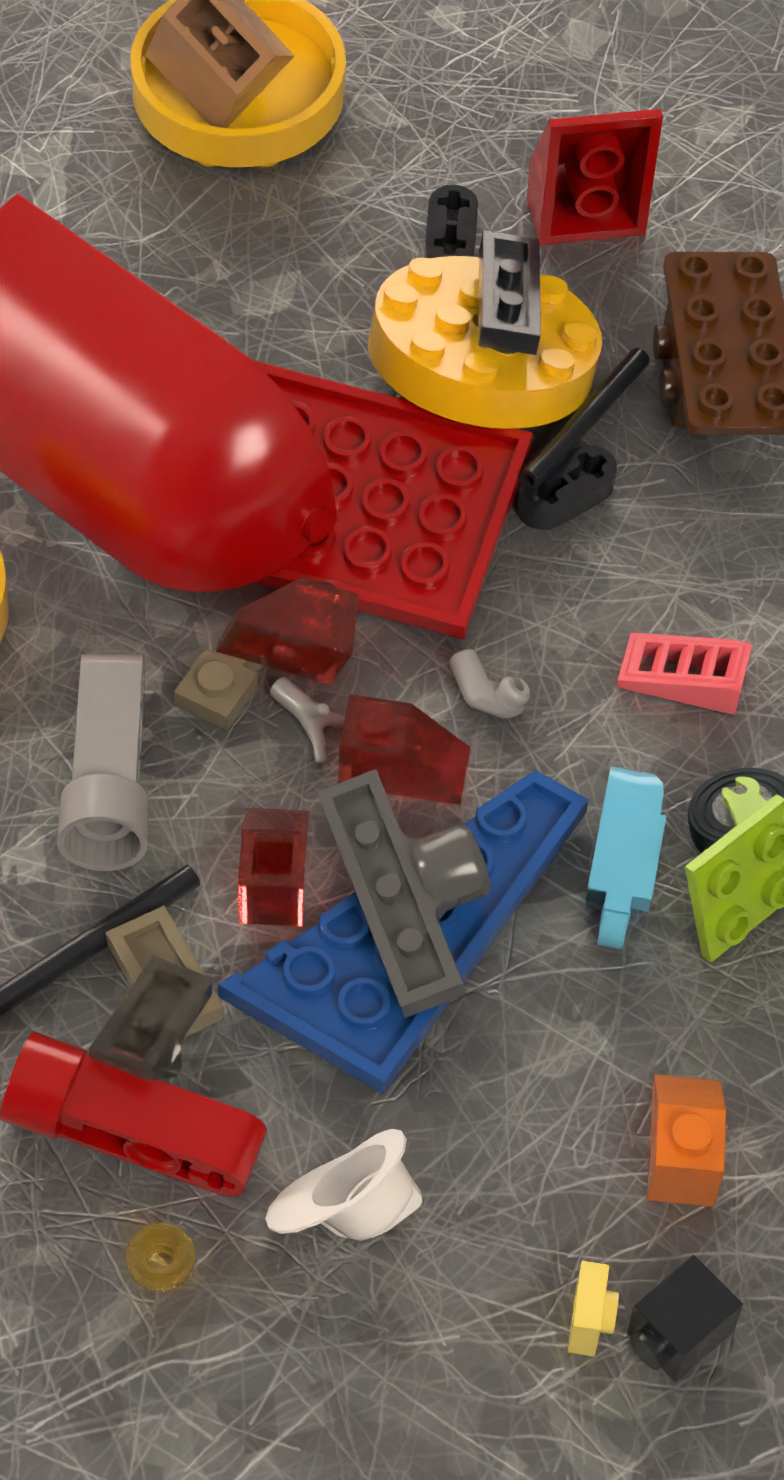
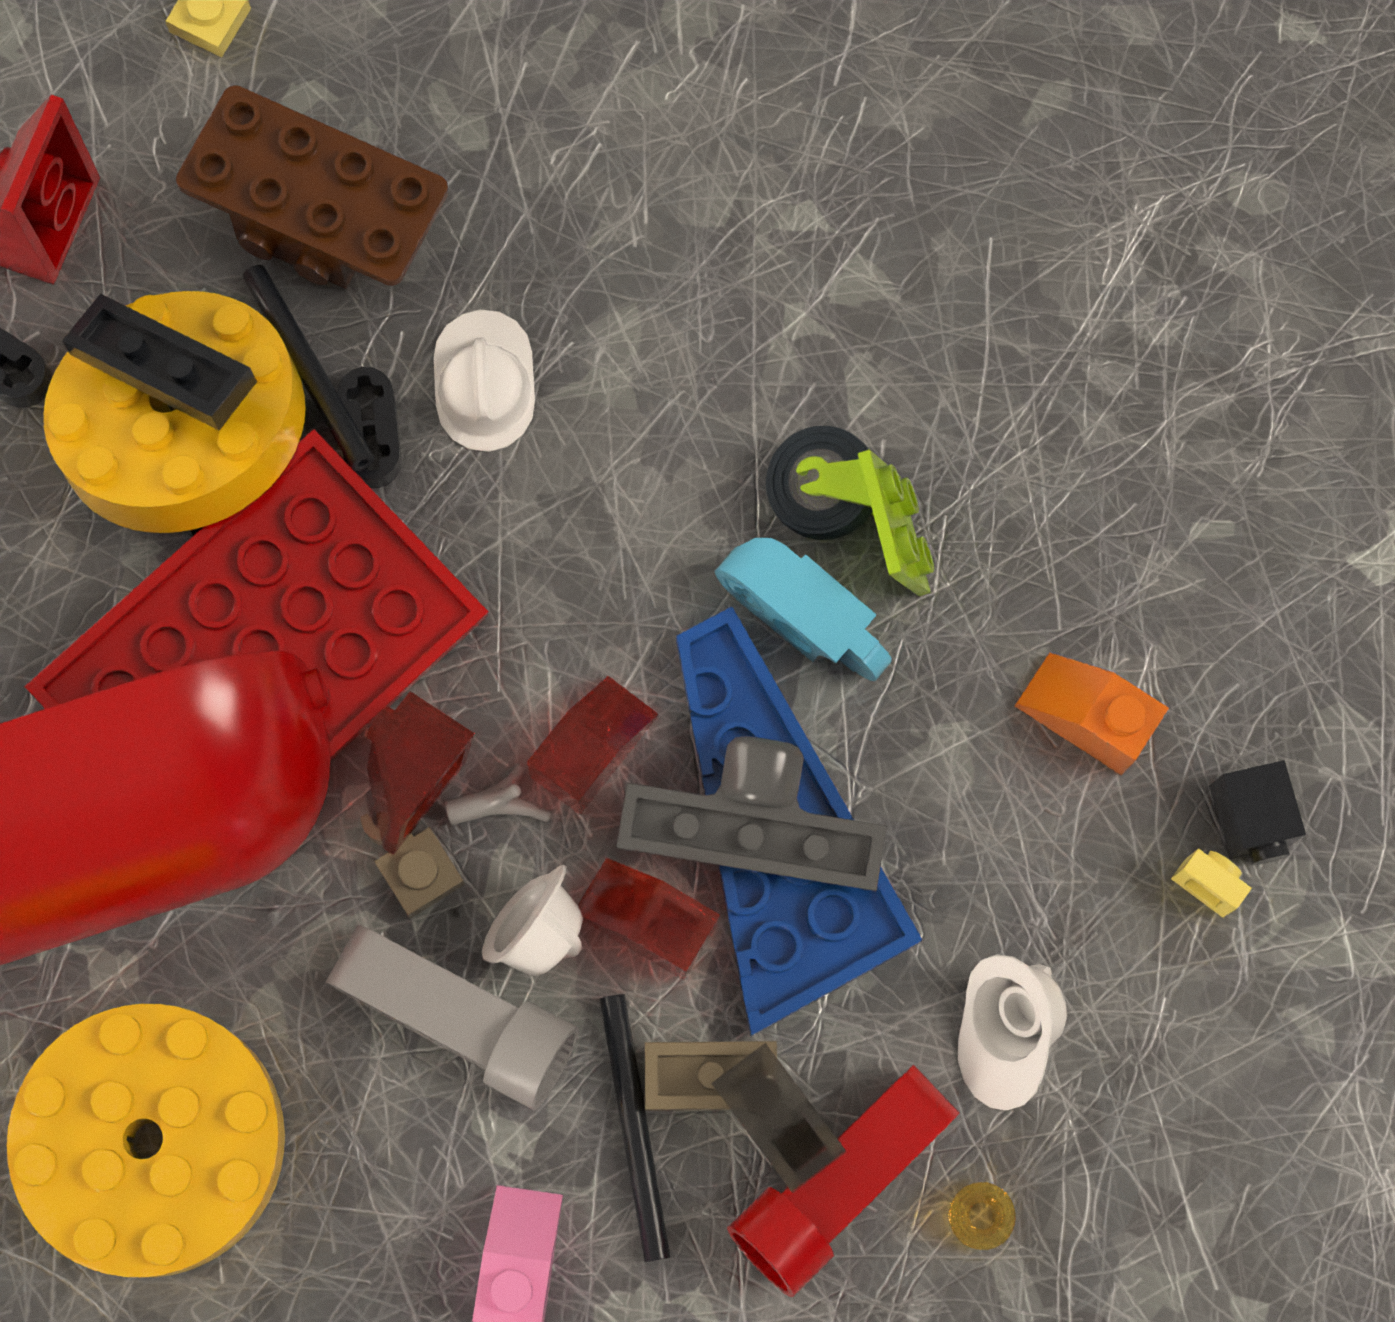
camera: 65 degrees left, 20 degrees up
light grey arm [449,649,530,719] -> none
coral slope [617,633,752,715] -> none
none -> white piece [434,309,535,452]
none -> white piece [482,865,583,976]

